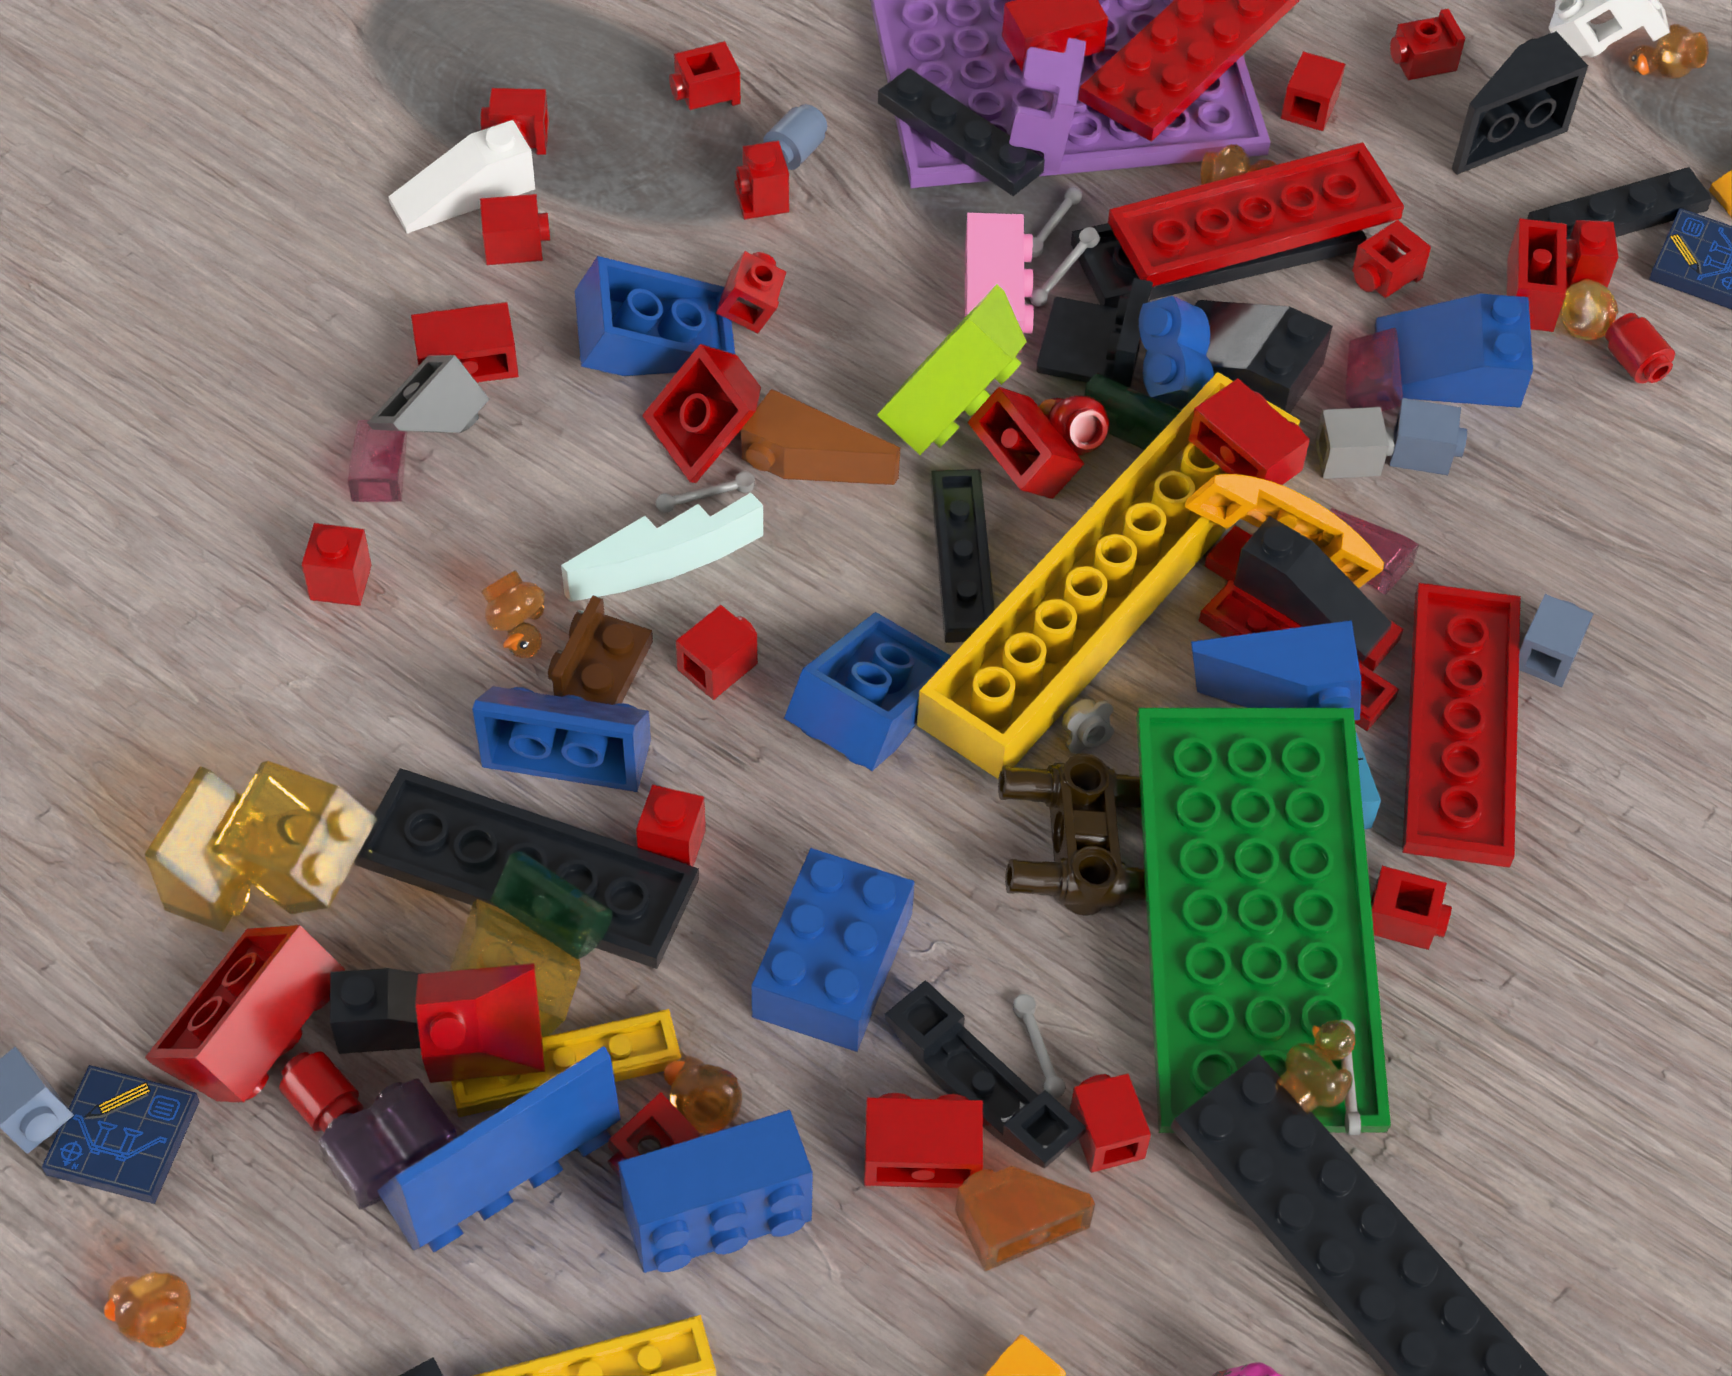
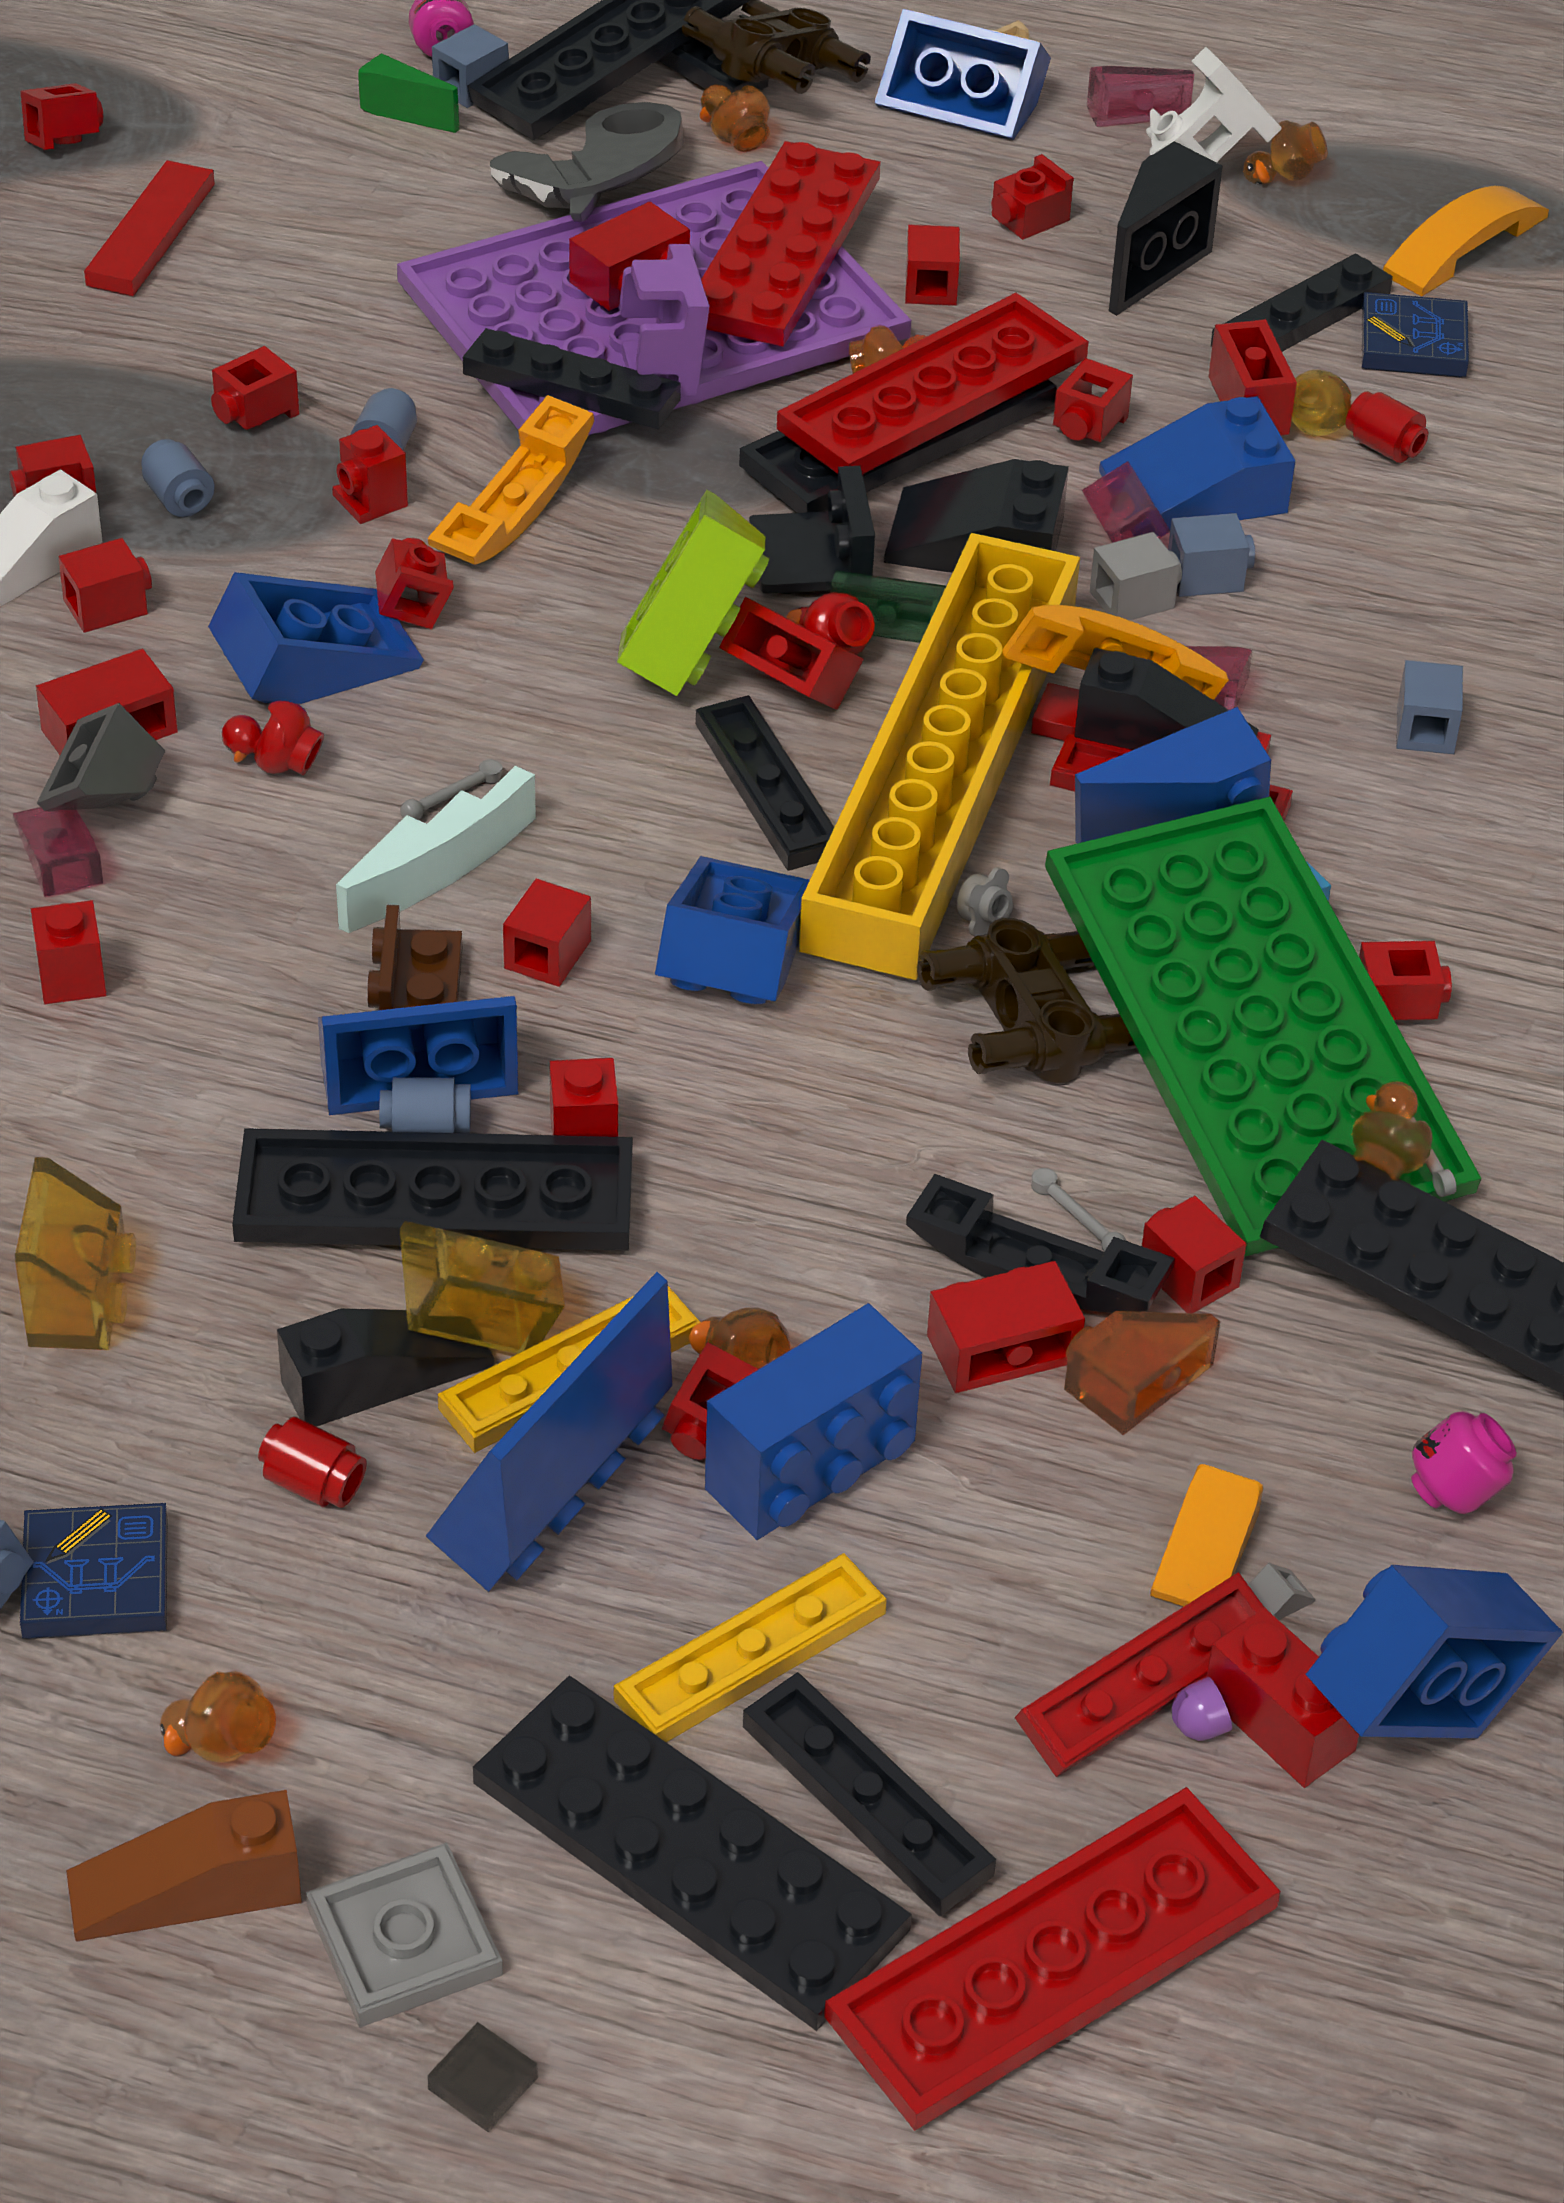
camera: 20 degrees left, 10 degrees down
red slope [145,925,346,1103] -> none
clear yellow slope [211,761,377,914] -> none
clear purple brick [318,1078,457,1210] -> none
red slope [415,963,545,1083] -> none
clear orange animal [481,570,545,658] -> none
clear green brick [490,851,612,959] -> none
red slope [642,344,761,483] -> none
dark orange slope [741,389,900,485] -> none
blue brick [751,848,915,1052] -> none
bright pink brick [965,213,1034,353] -> none
light grey hinge [1030,227,1100,307] -> none
light grey hinge [1032,187,1082,257] -> none
blue brick [1139,296,1214,409] -> none
red brick [1189,378,1310,485] -> none
red plate [1402,583,1521,868] -> none
red brick [1566,220,1619,295] -> none
none -> sand blue brick [141,439,214,517]
none -> red animal [221,700,324,775]
none -> sand blue brick [379,1078,471,1133]
none -> light orange slope [427,395,594,565]

